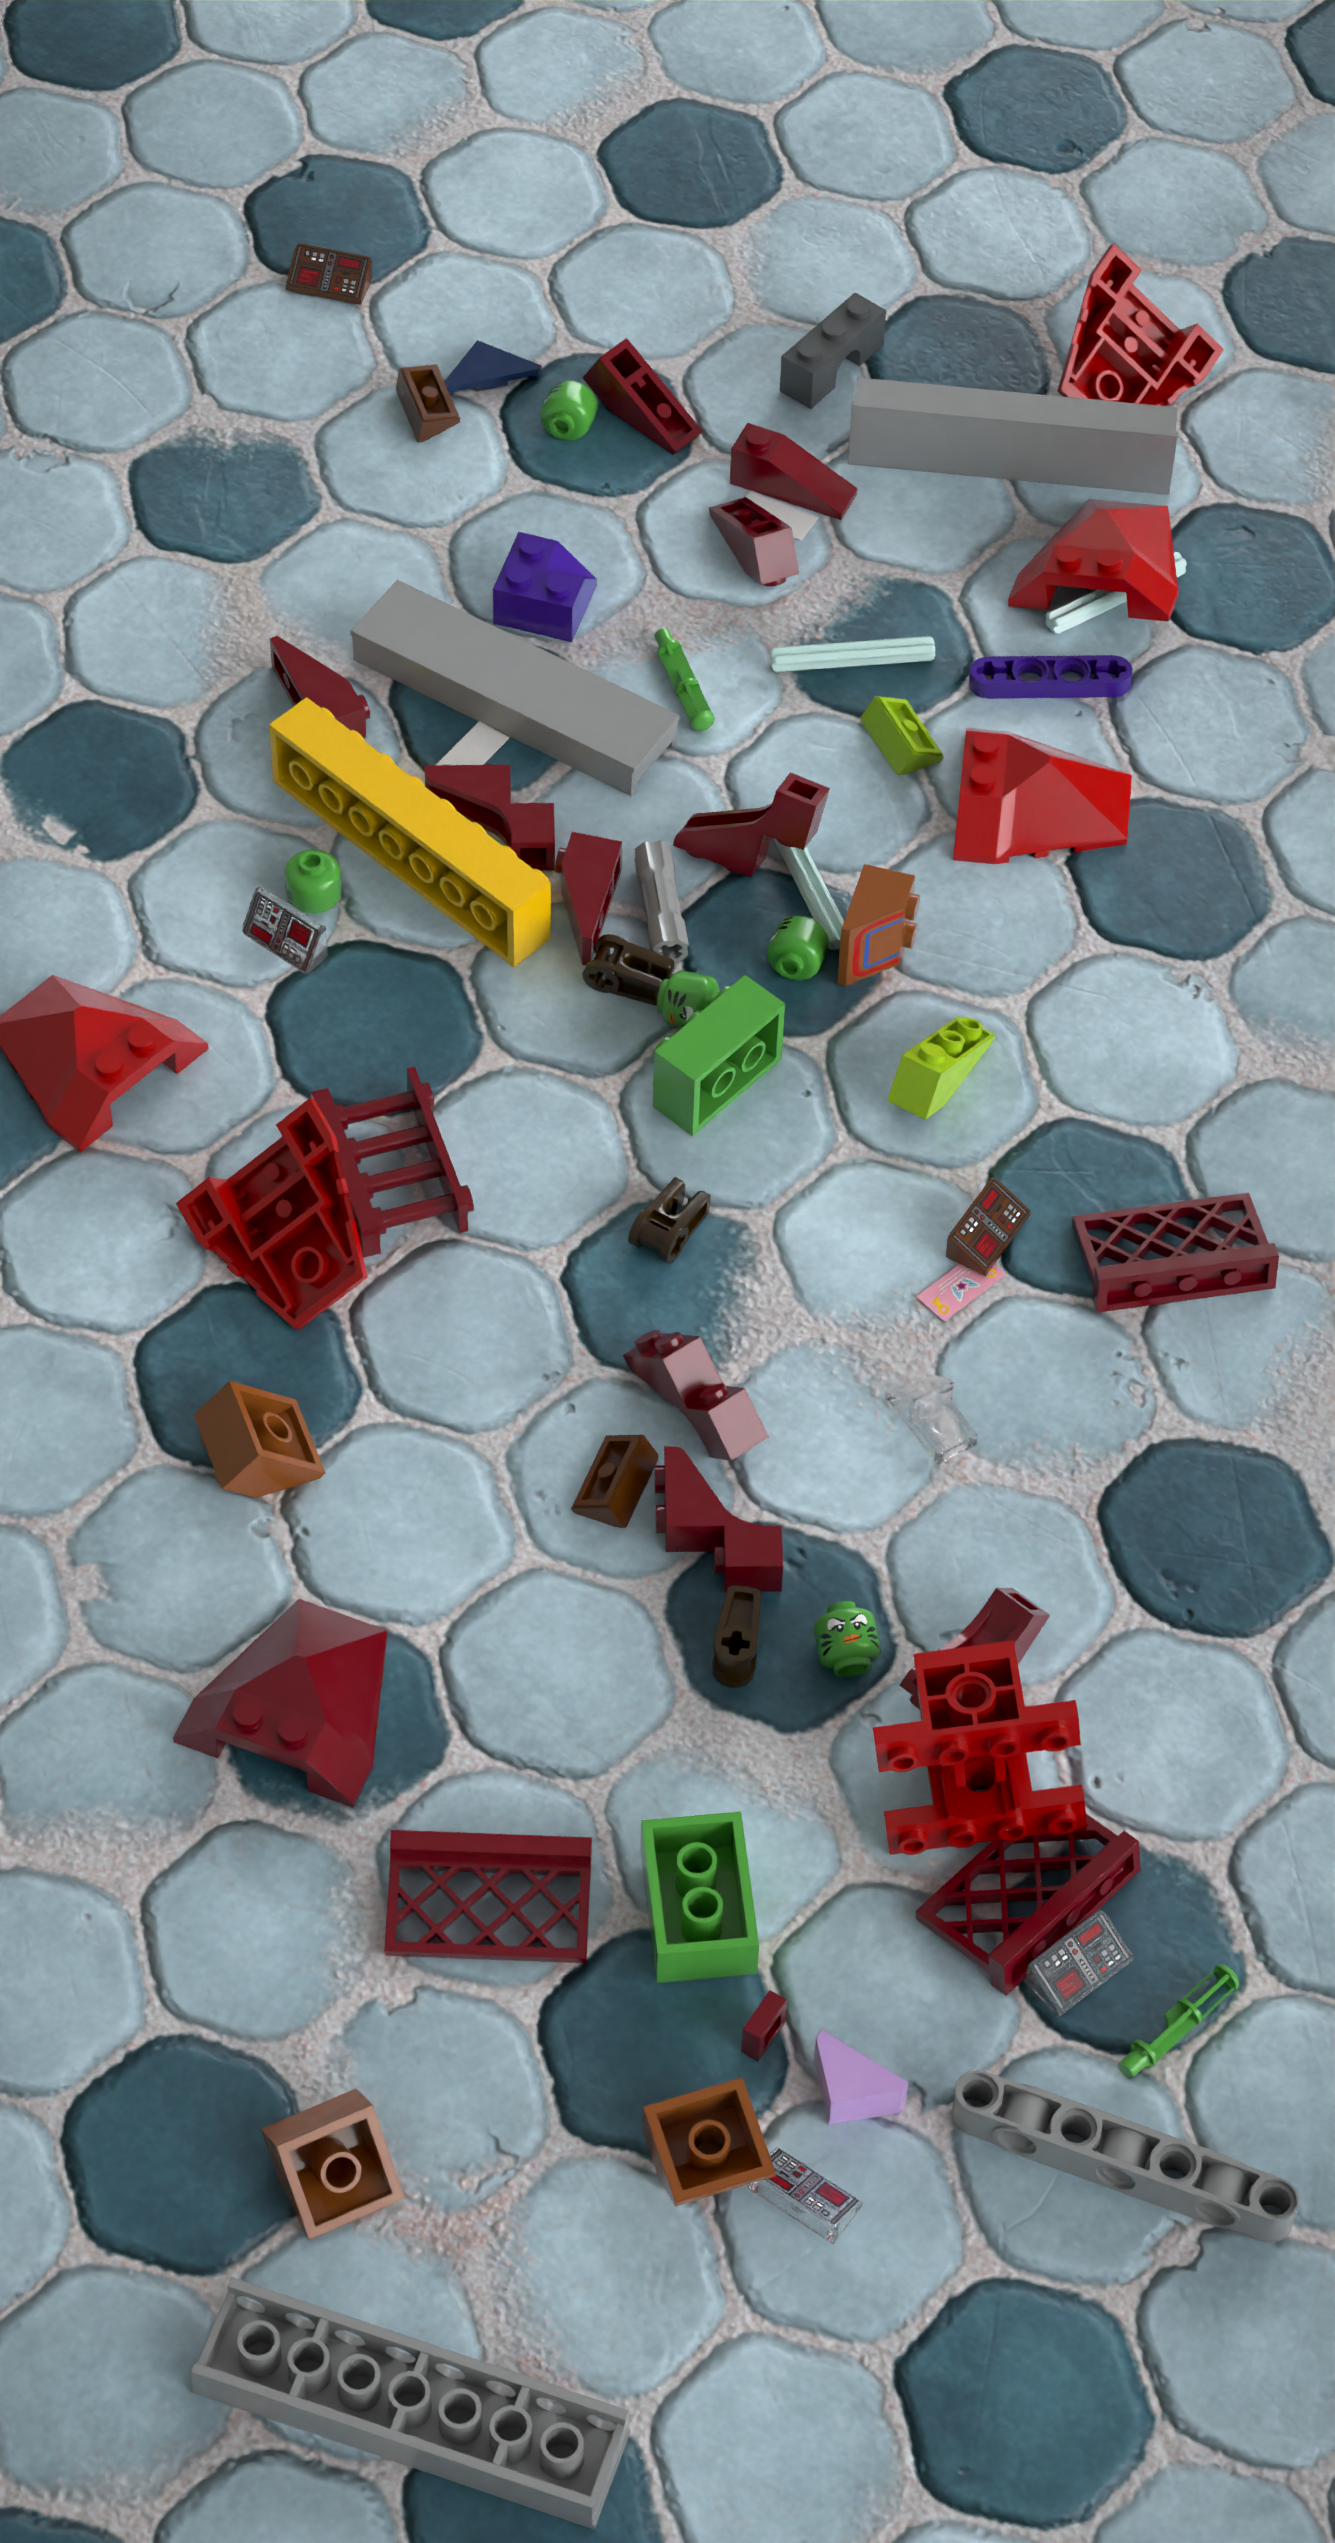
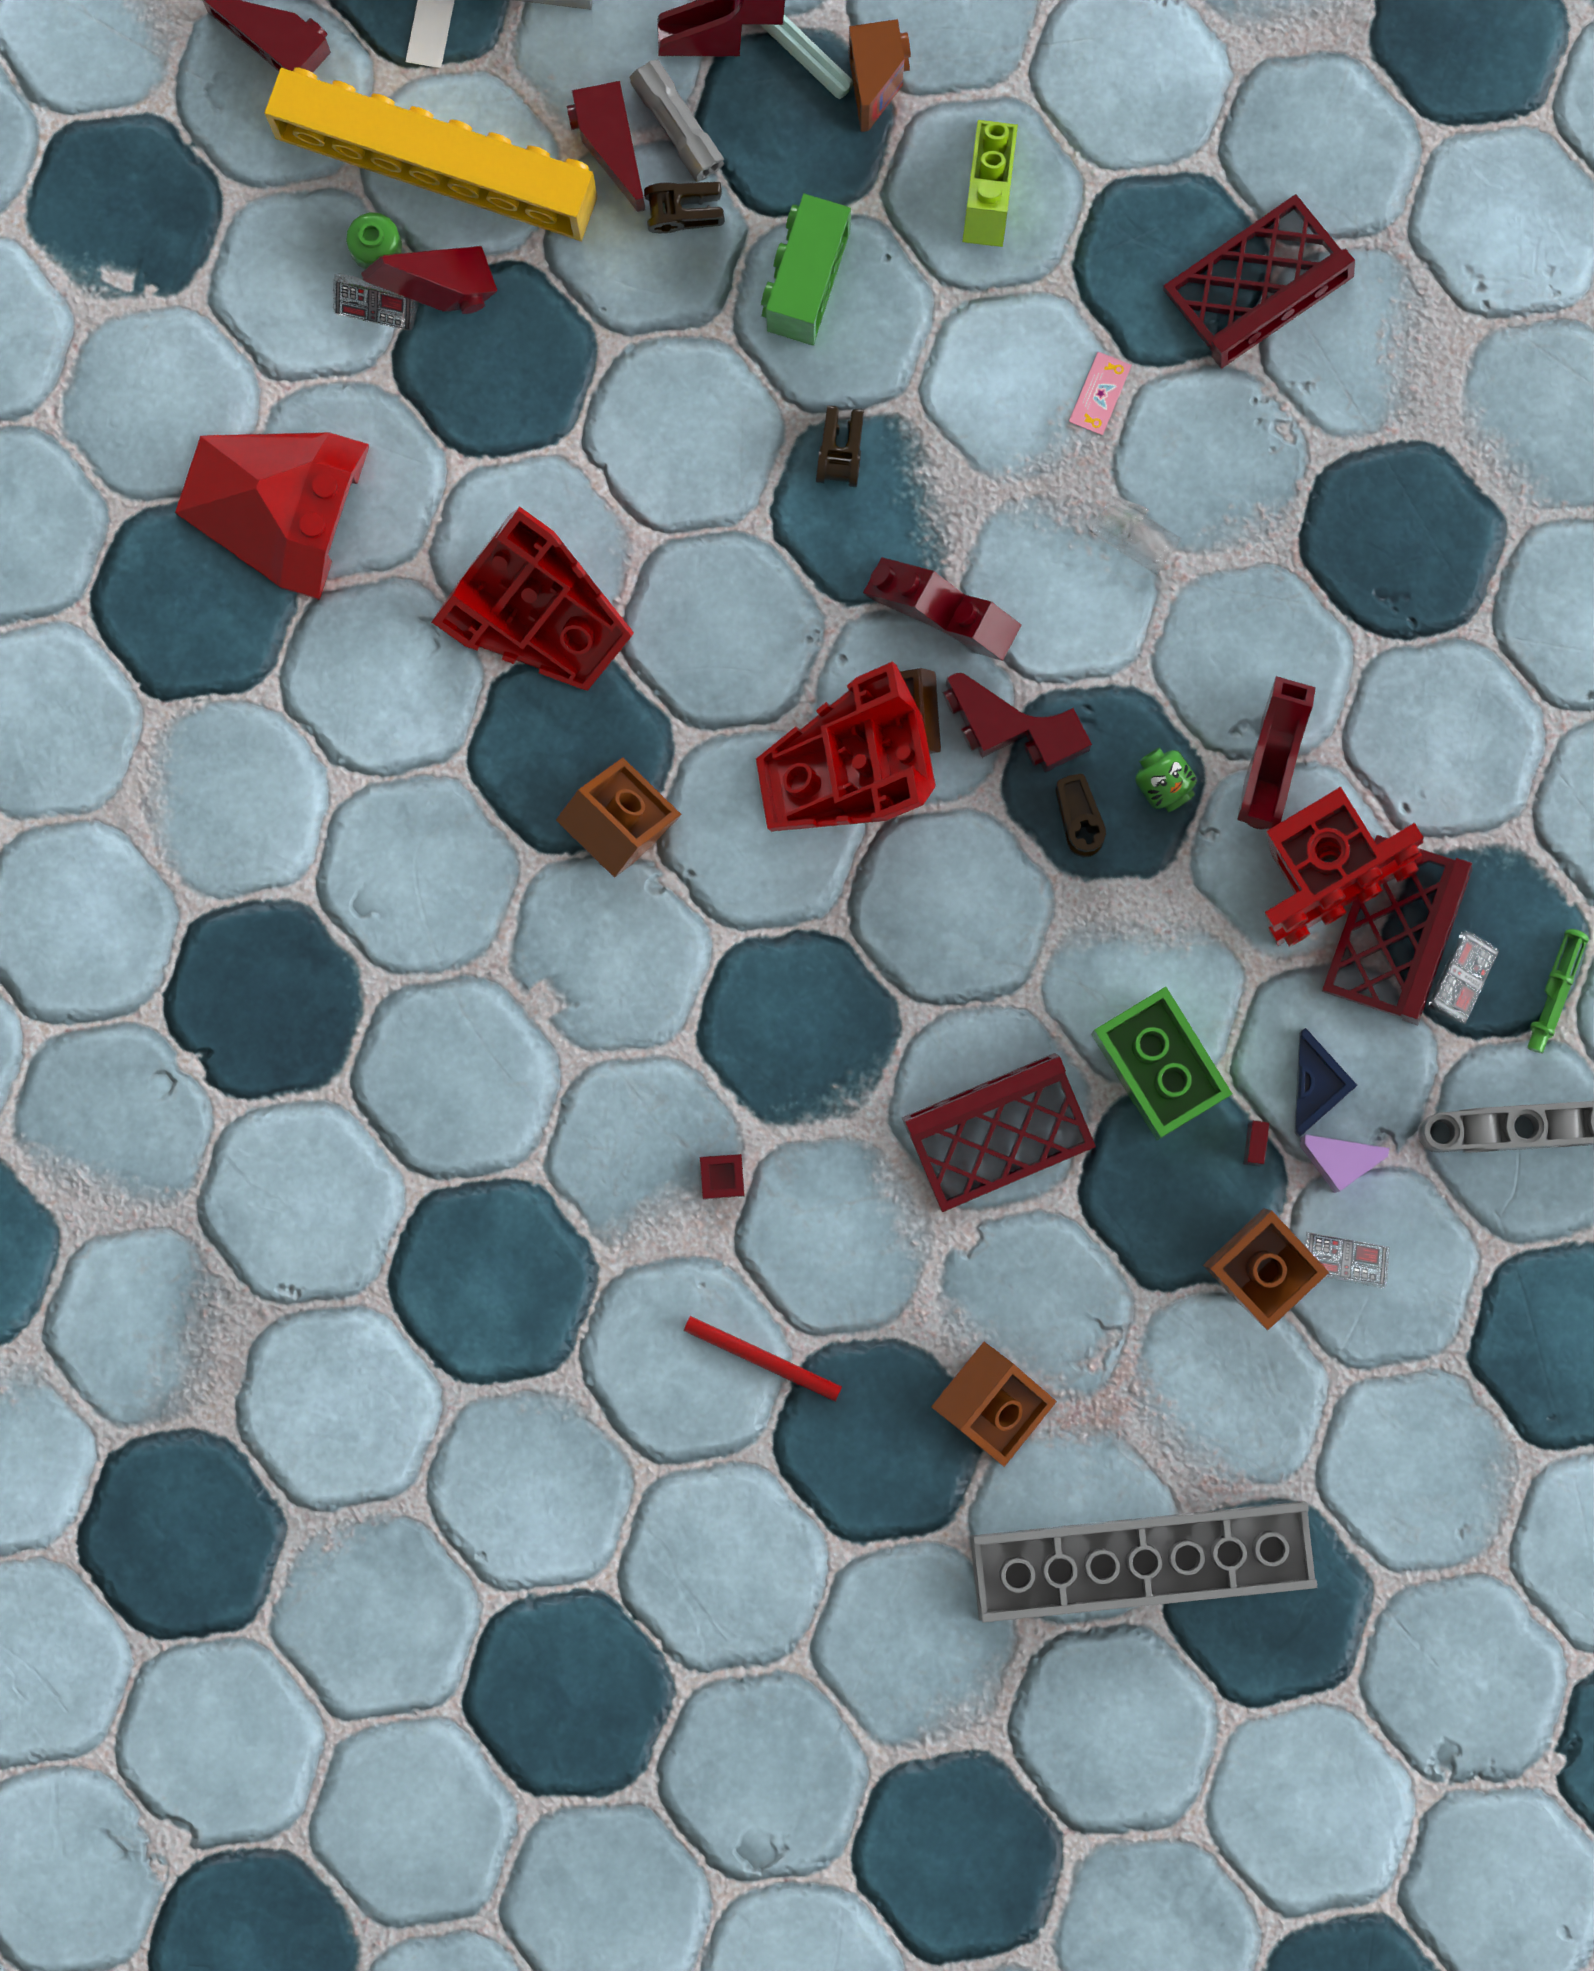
camera: 20 degrees left, 30 degrees up
dark red wedge [173,1599,388,1808] -> none
dark red fence [311,1066,474,1258] -> none
dark red arch [424,764,555,871] -> none
bright green head [657,970,720,1028] -> none
bright green head [766,916,829,981] -> none
slope [946,1178,1031,1276] -> none
none -> dark red slope [361,246,497,314]
none -> red bar [683,1316,842,1402]
none -> dark red tile [700,1154,745,1200]
none -> red wedge [756,661,936,832]
none -> dark blue tile [1294,1028,1358,1137]

